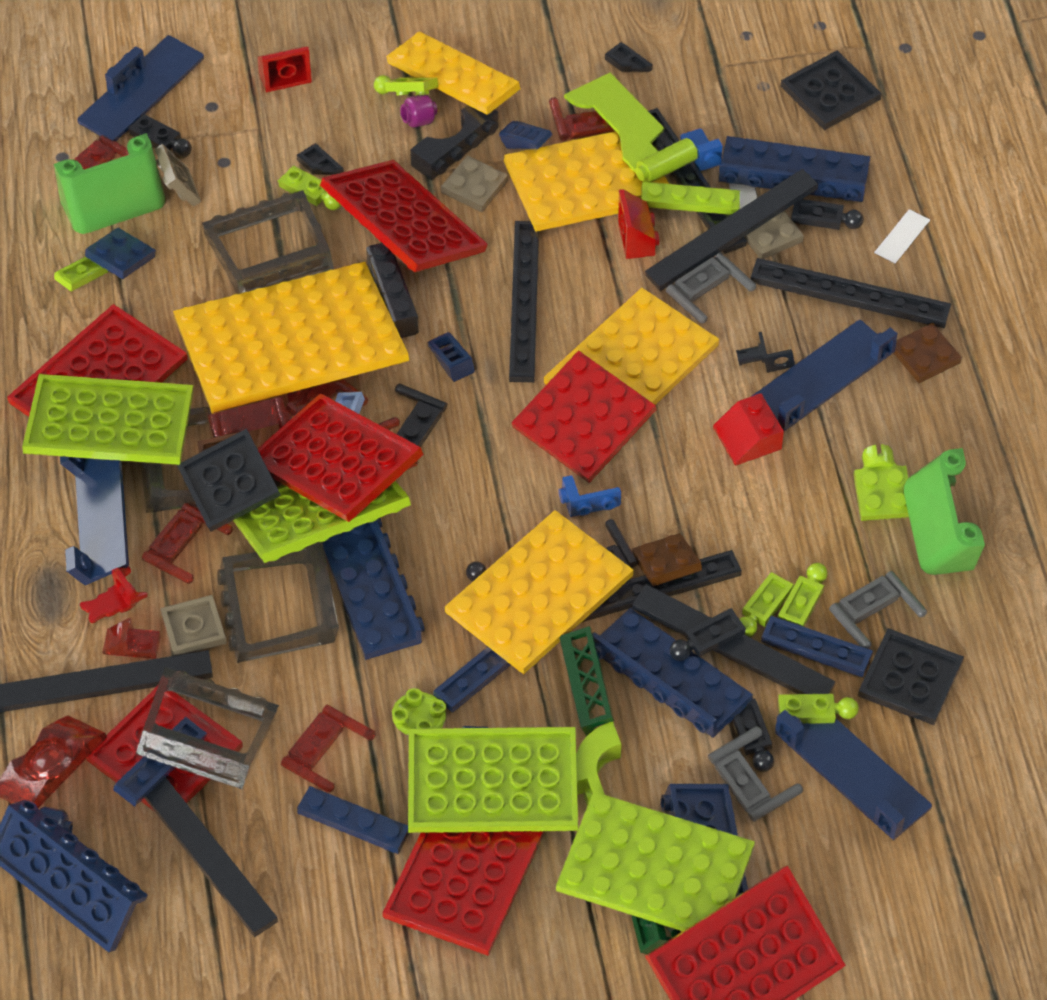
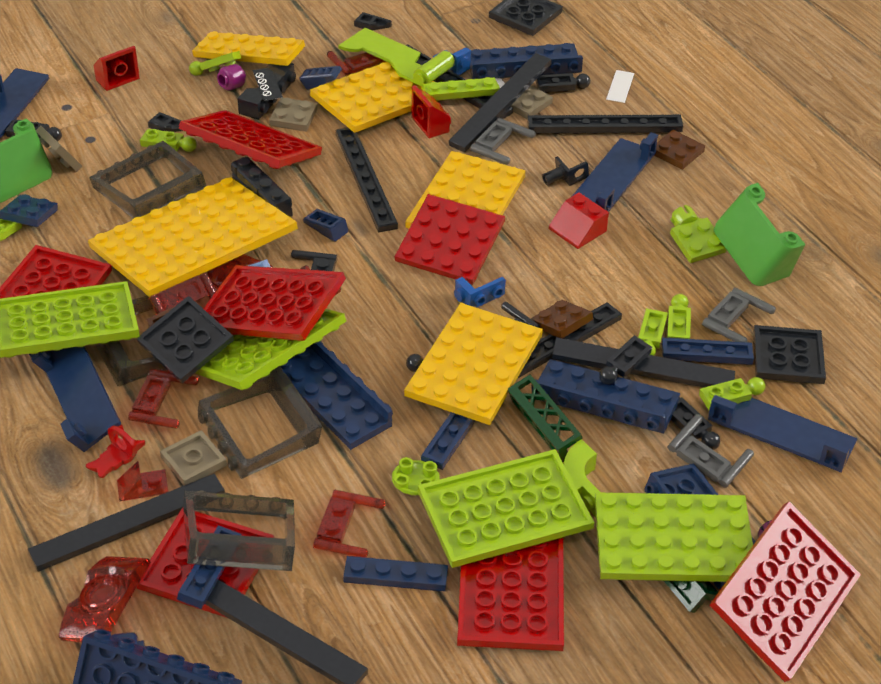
camera: 20 degrees left, 10 degrees down
none -> black sticker [252,67,283,101]

